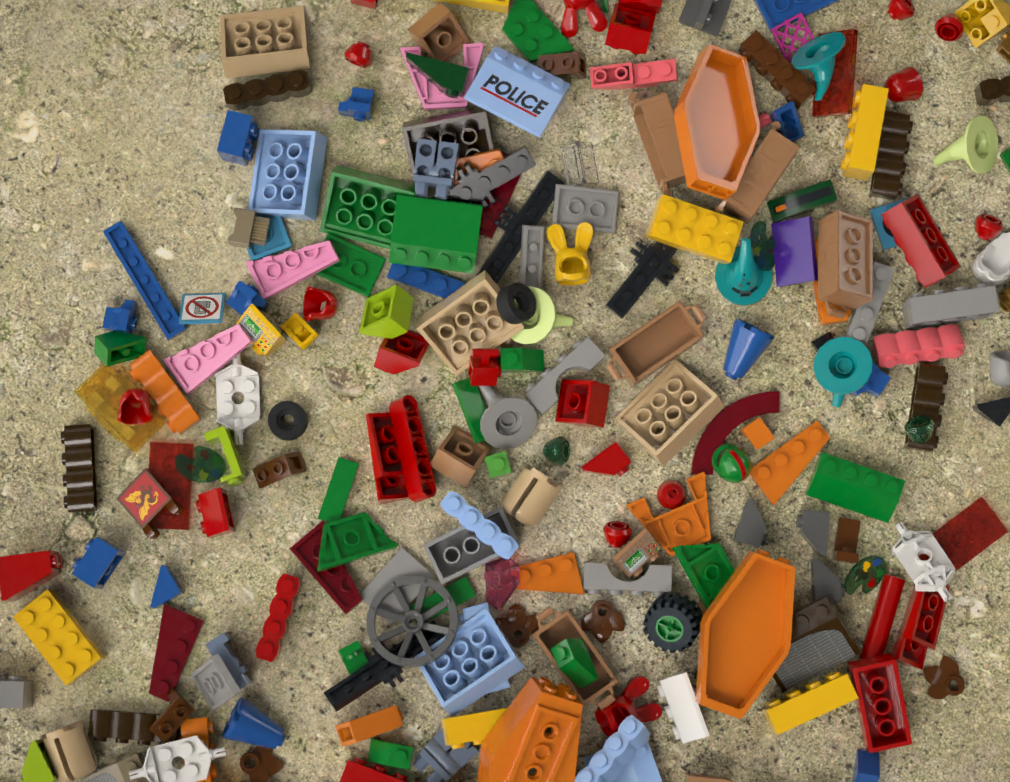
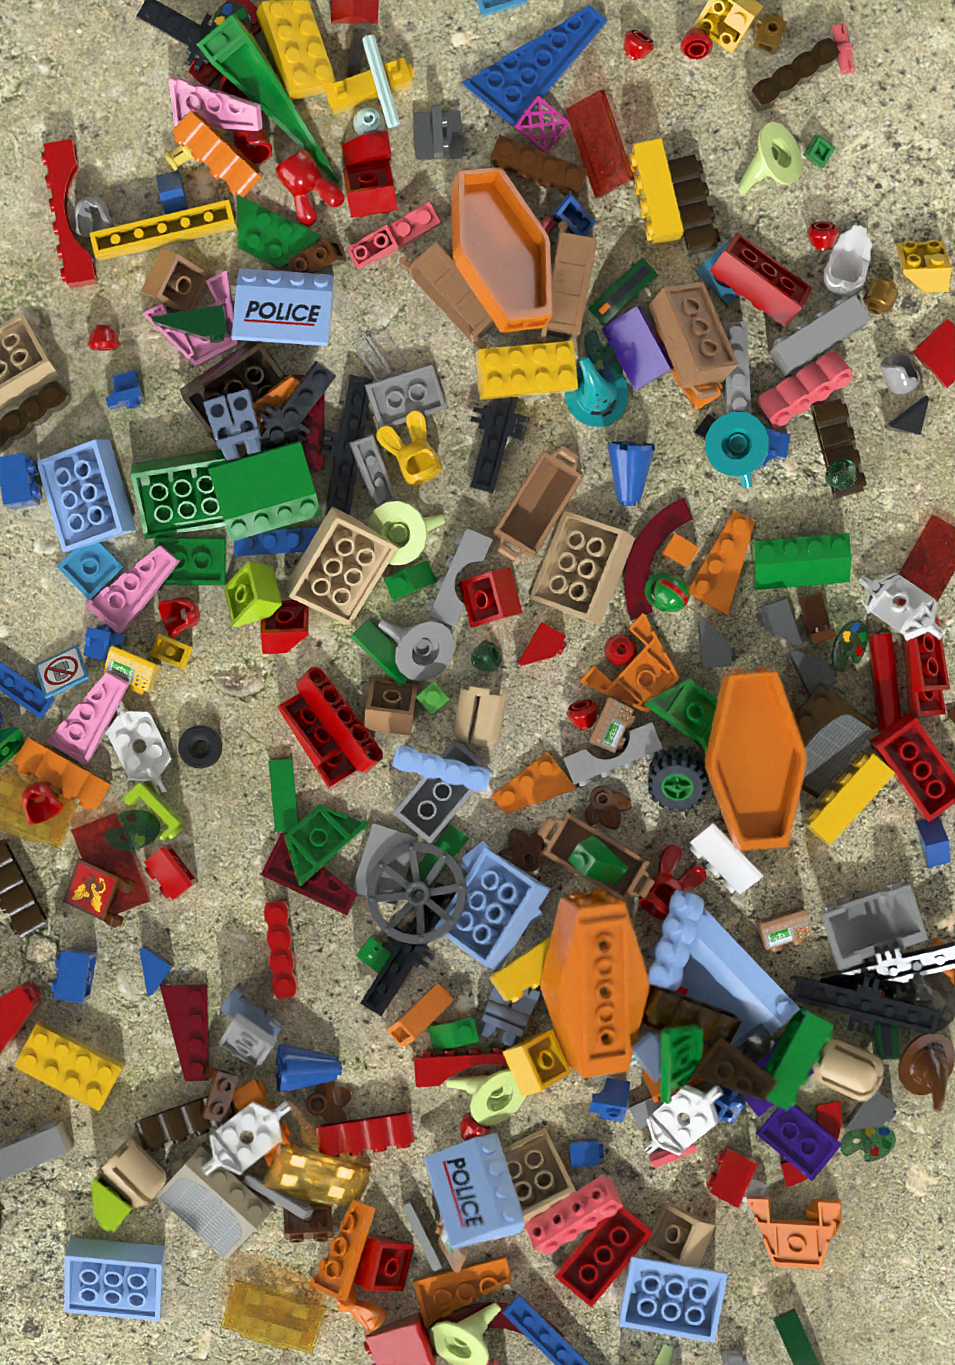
camera: 25 degrees left, 5 degrees up
dark tan piece [227,207,271,249] -> none
reddish brown bracket [253,452,307,488] -> none
red brick [468,348,501,386] -> none
clear pink slope [484,558,520,610] -> none
black tyre [496,283,536,324] -> none
teal piece [791,32,846,101] -> none
red hair [884,67,924,103] -> none

